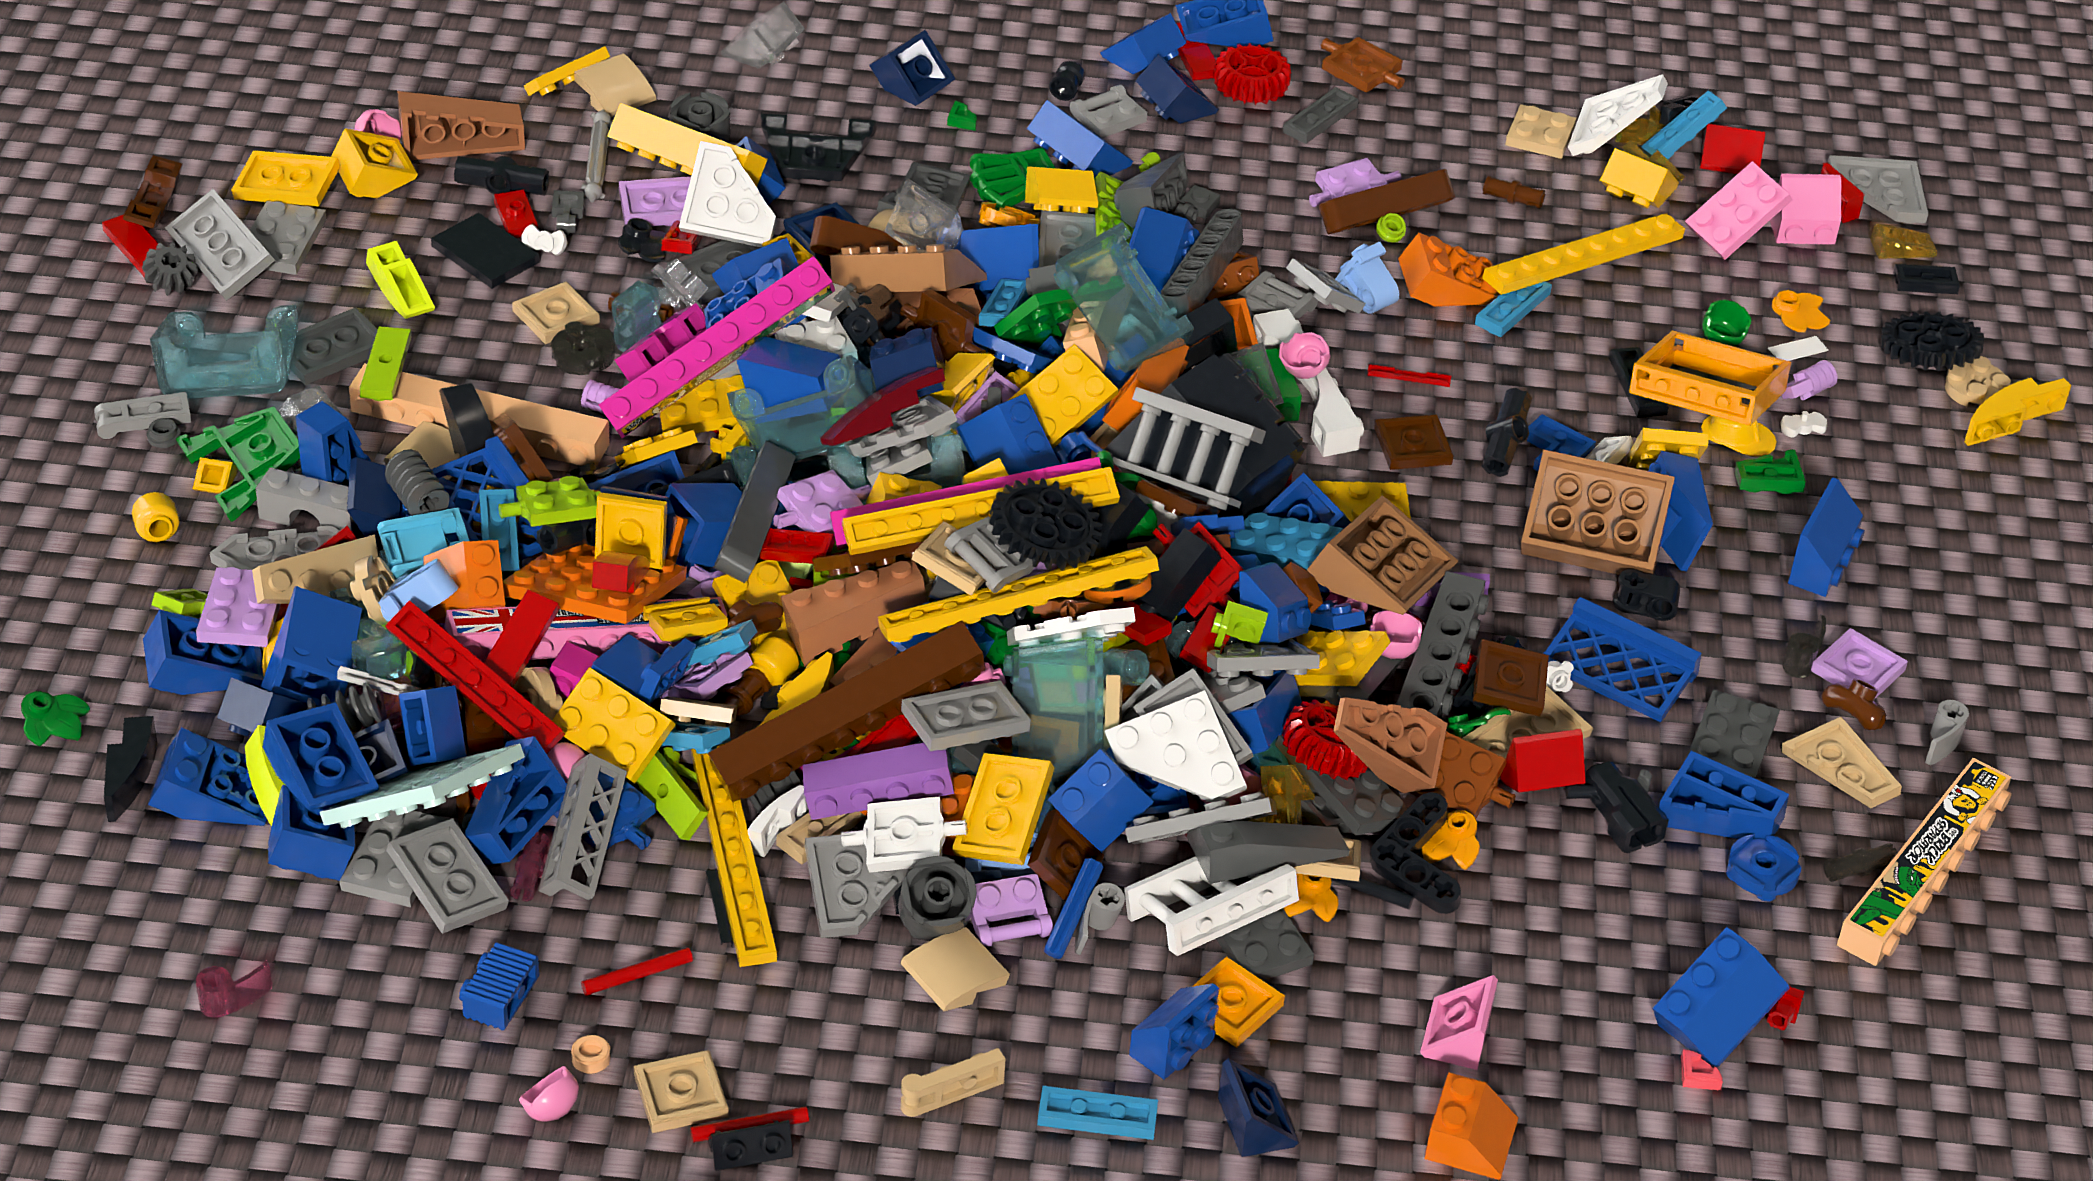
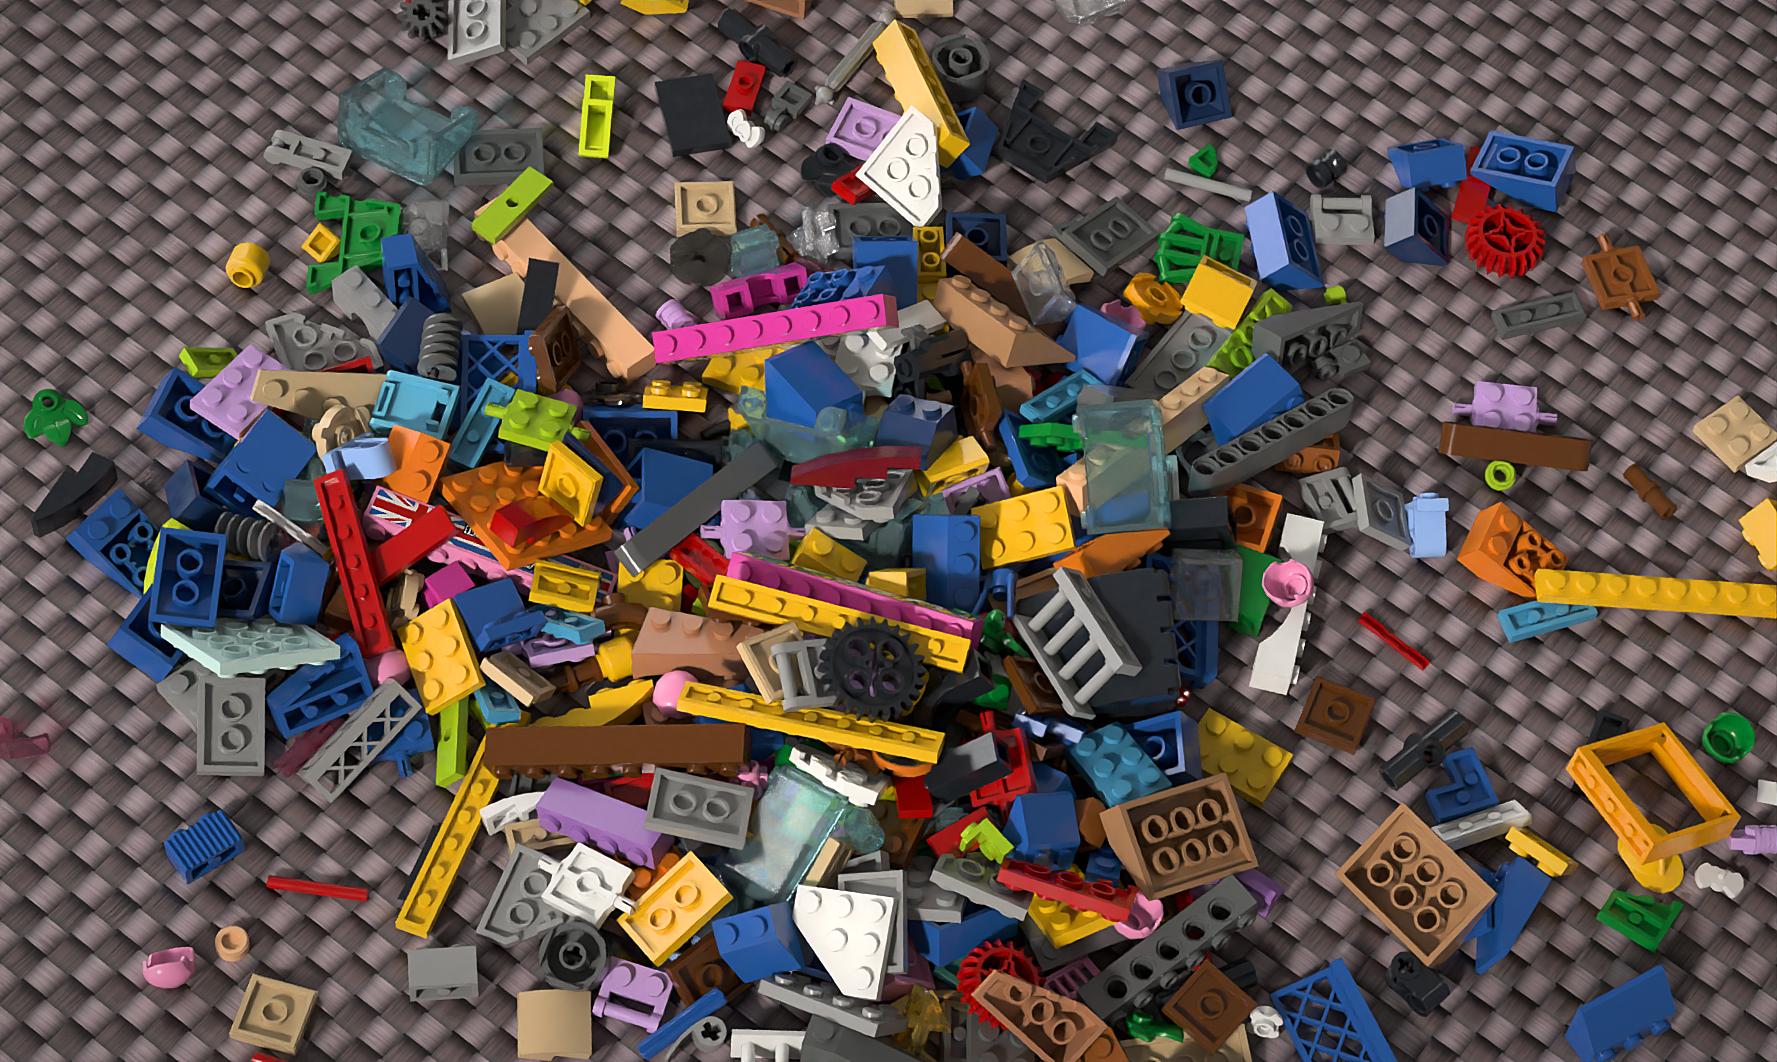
camera: 30 degrees right, 15 degrees up
none -> light grey brick [408,944,479,1002]
none -> bright pink hair [652,670,699,719]
none -> red wing [996,857,1140,922]
none -> light grey bar [1164,168,1253,202]

